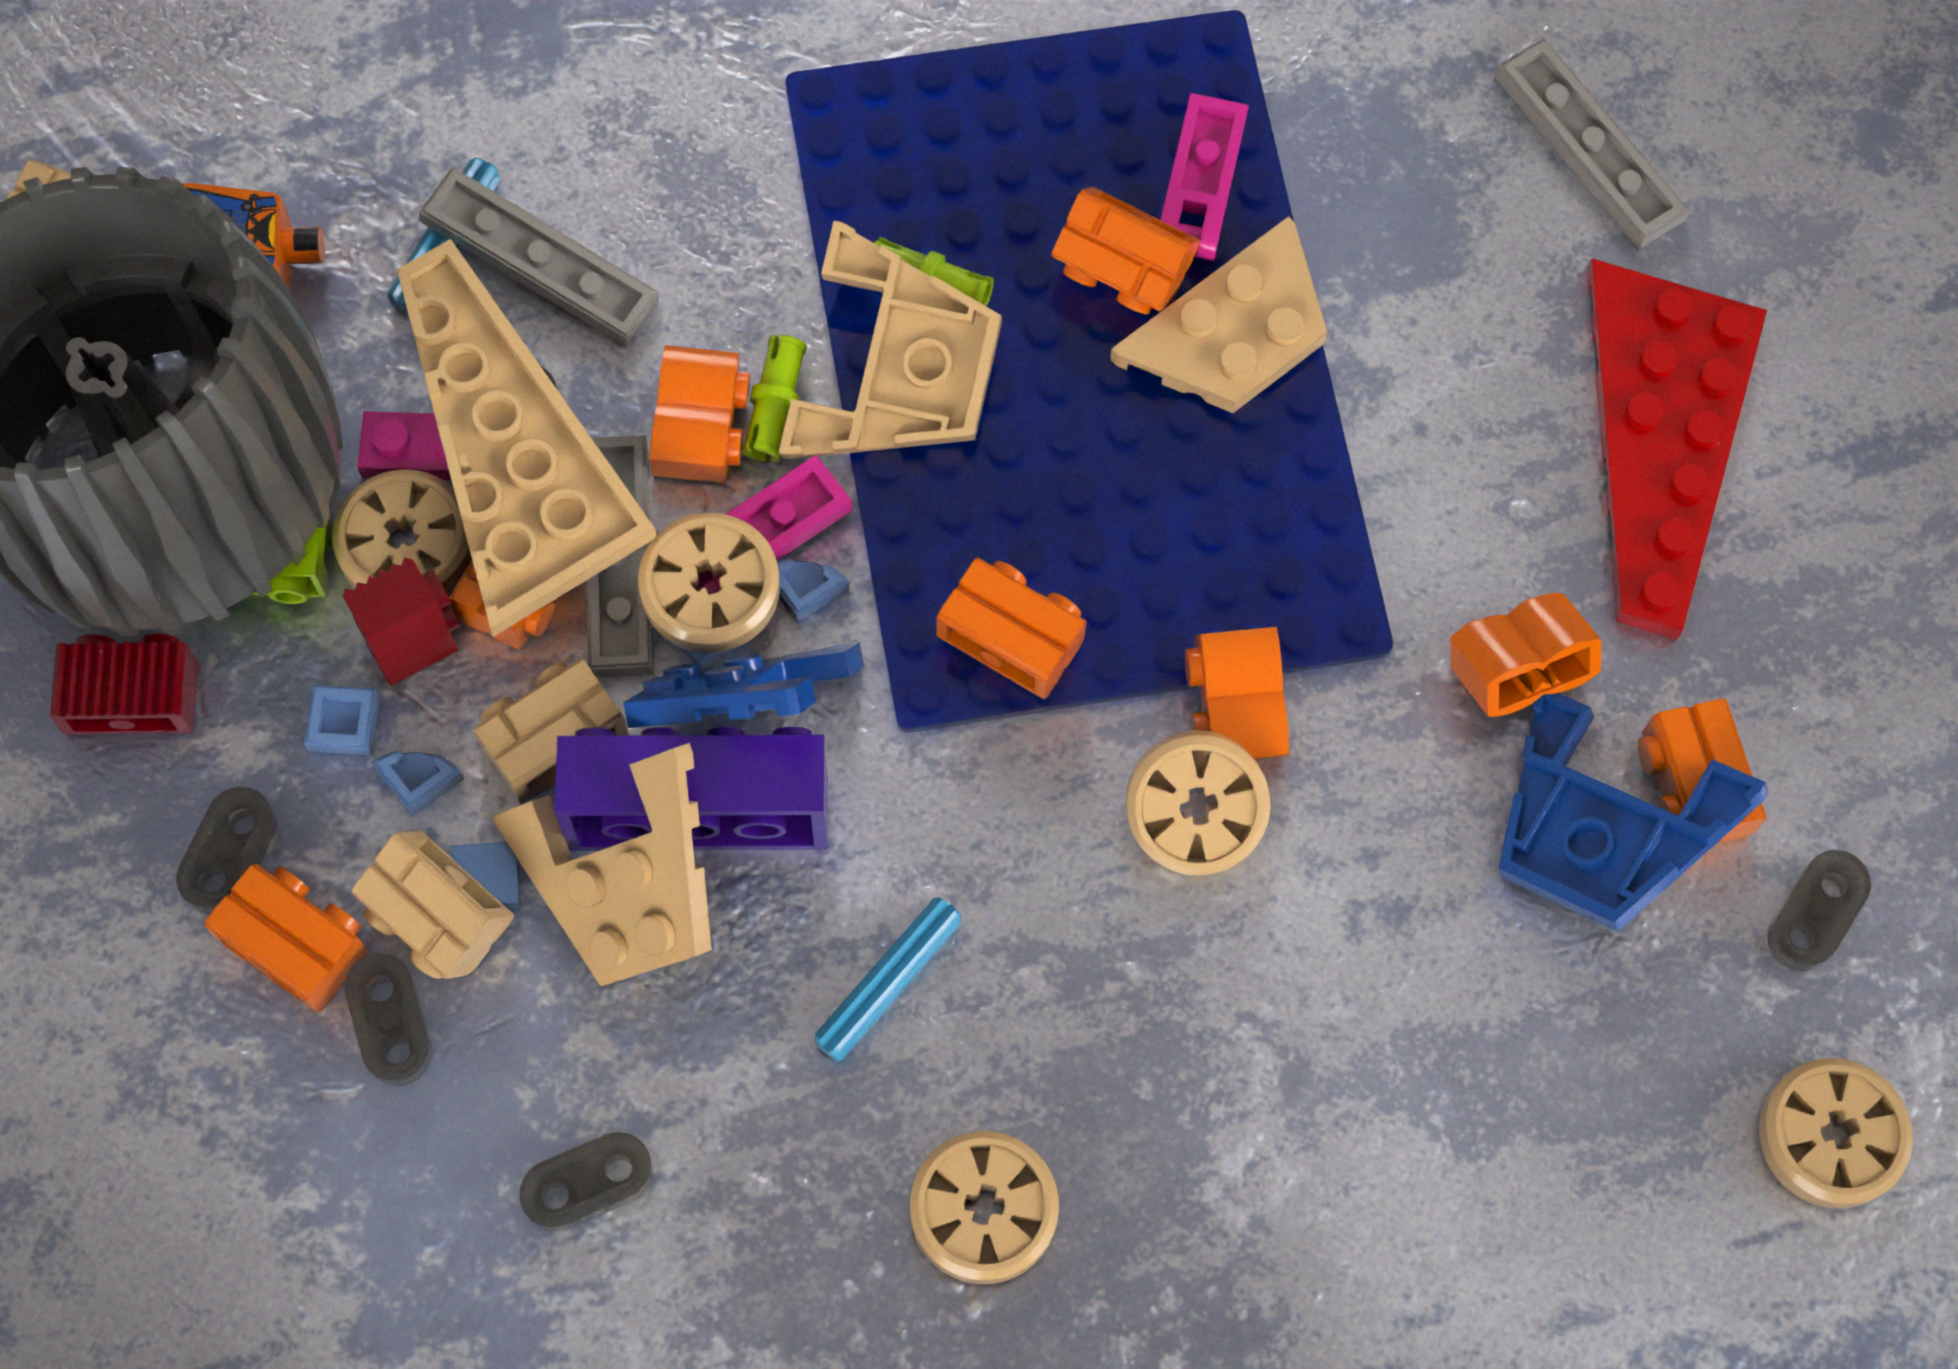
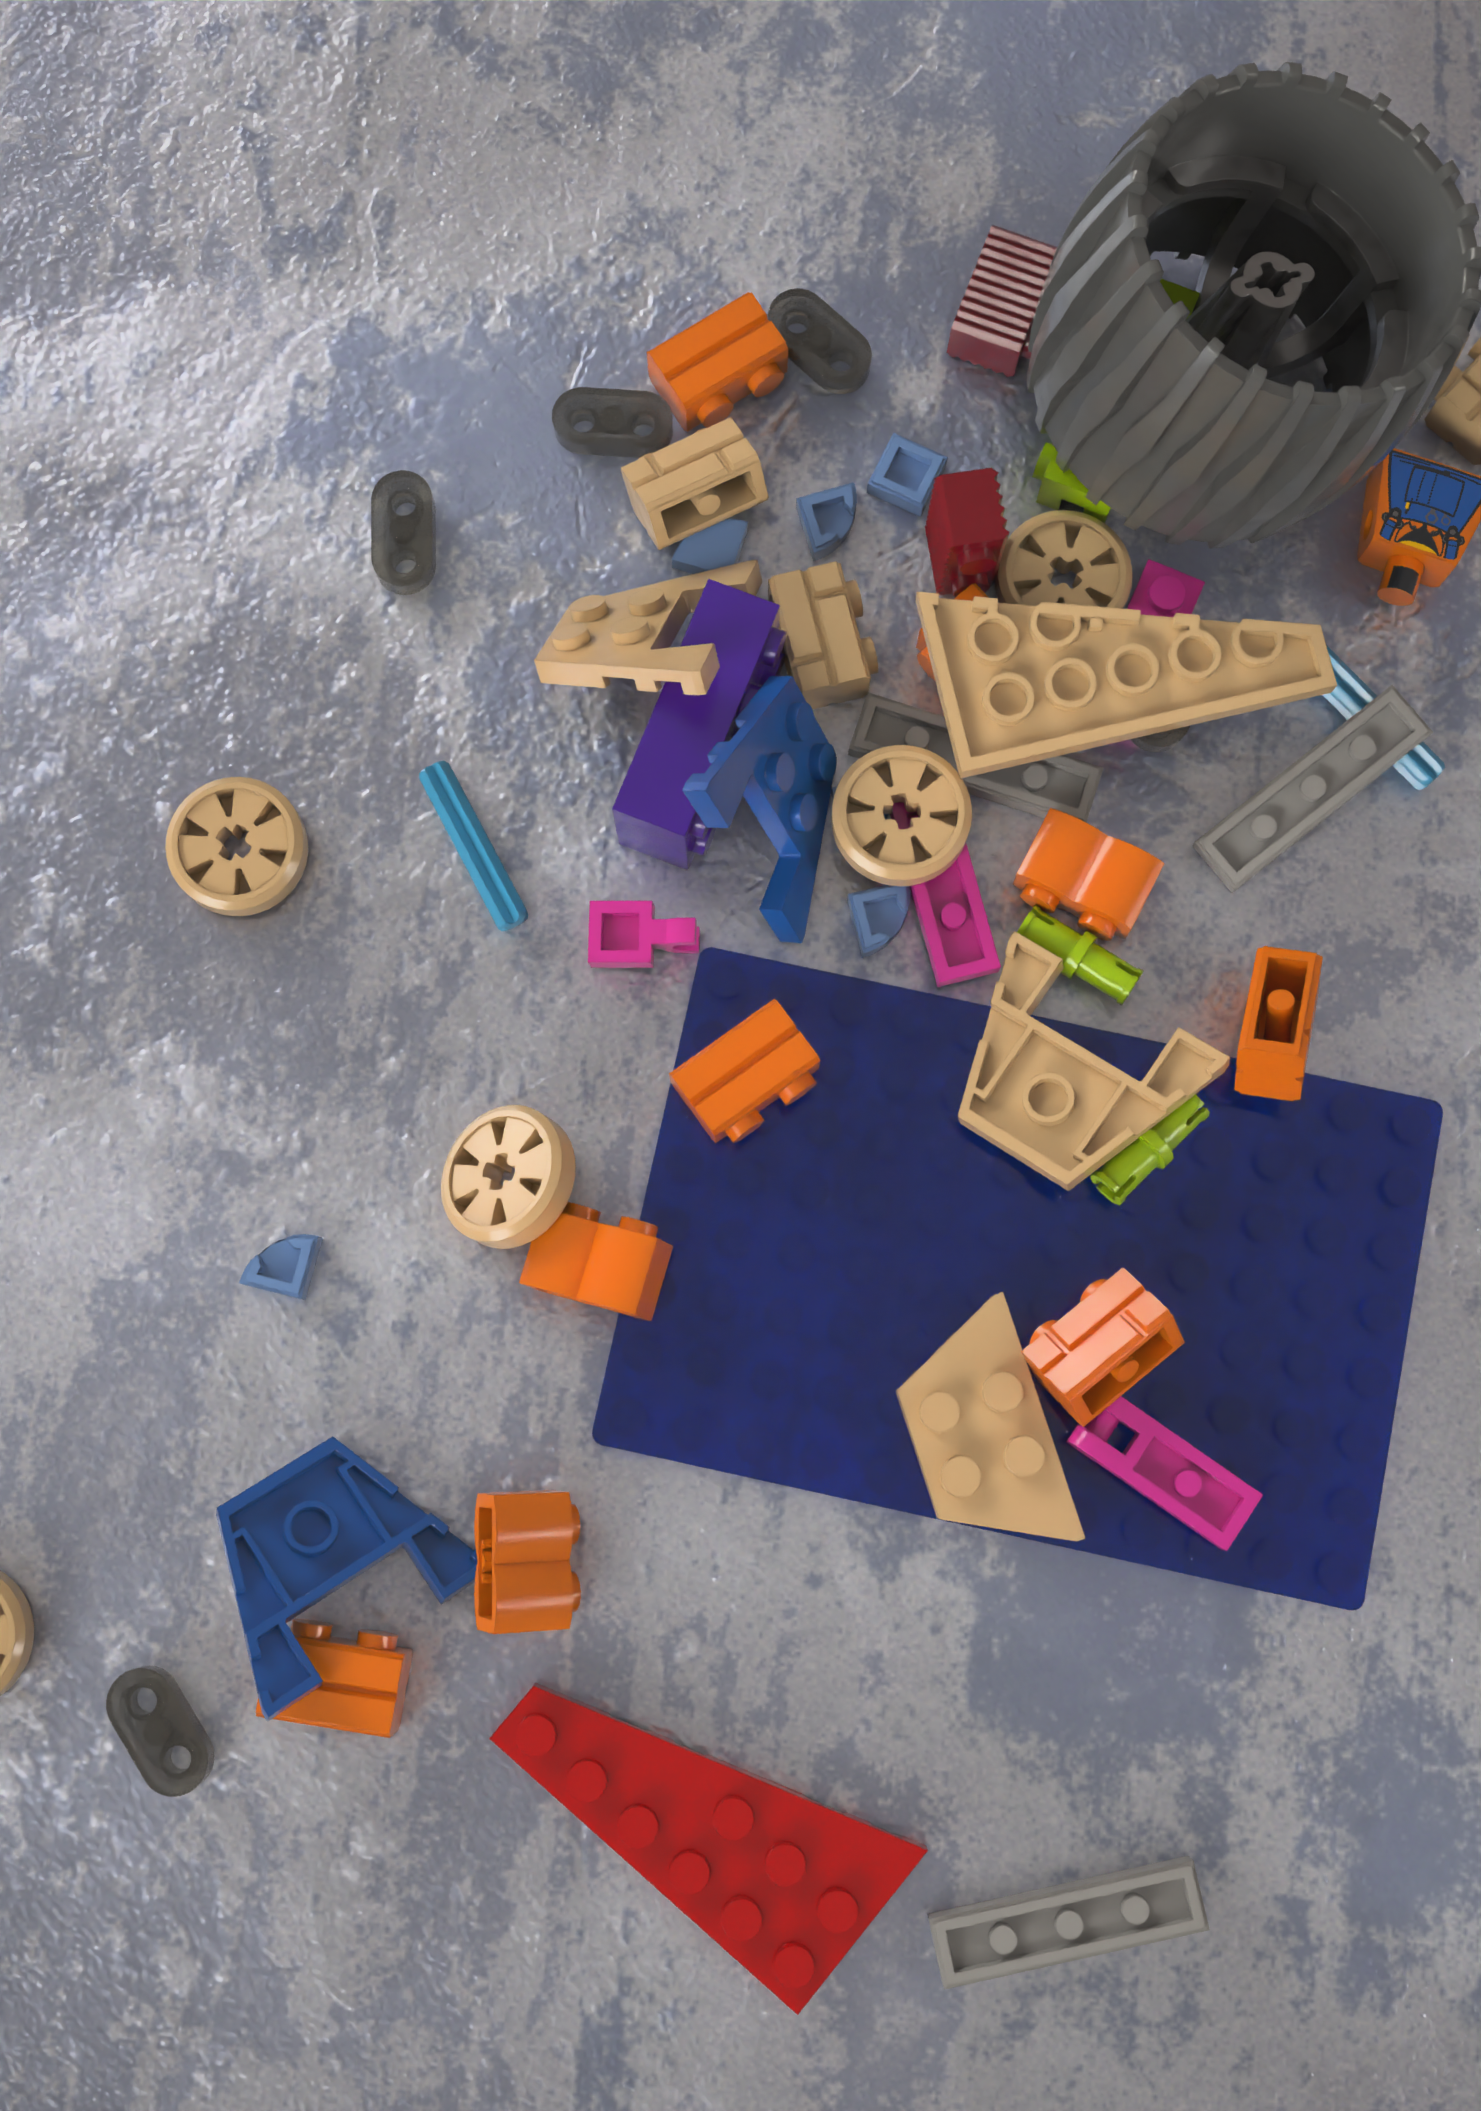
camera: 115 degrees right, 10 degrees up
none -> medium blue tile [239,1234,323,1300]
none -> dark pink plate [588,901,700,968]
none -> orange brick [1234,946,1323,1101]

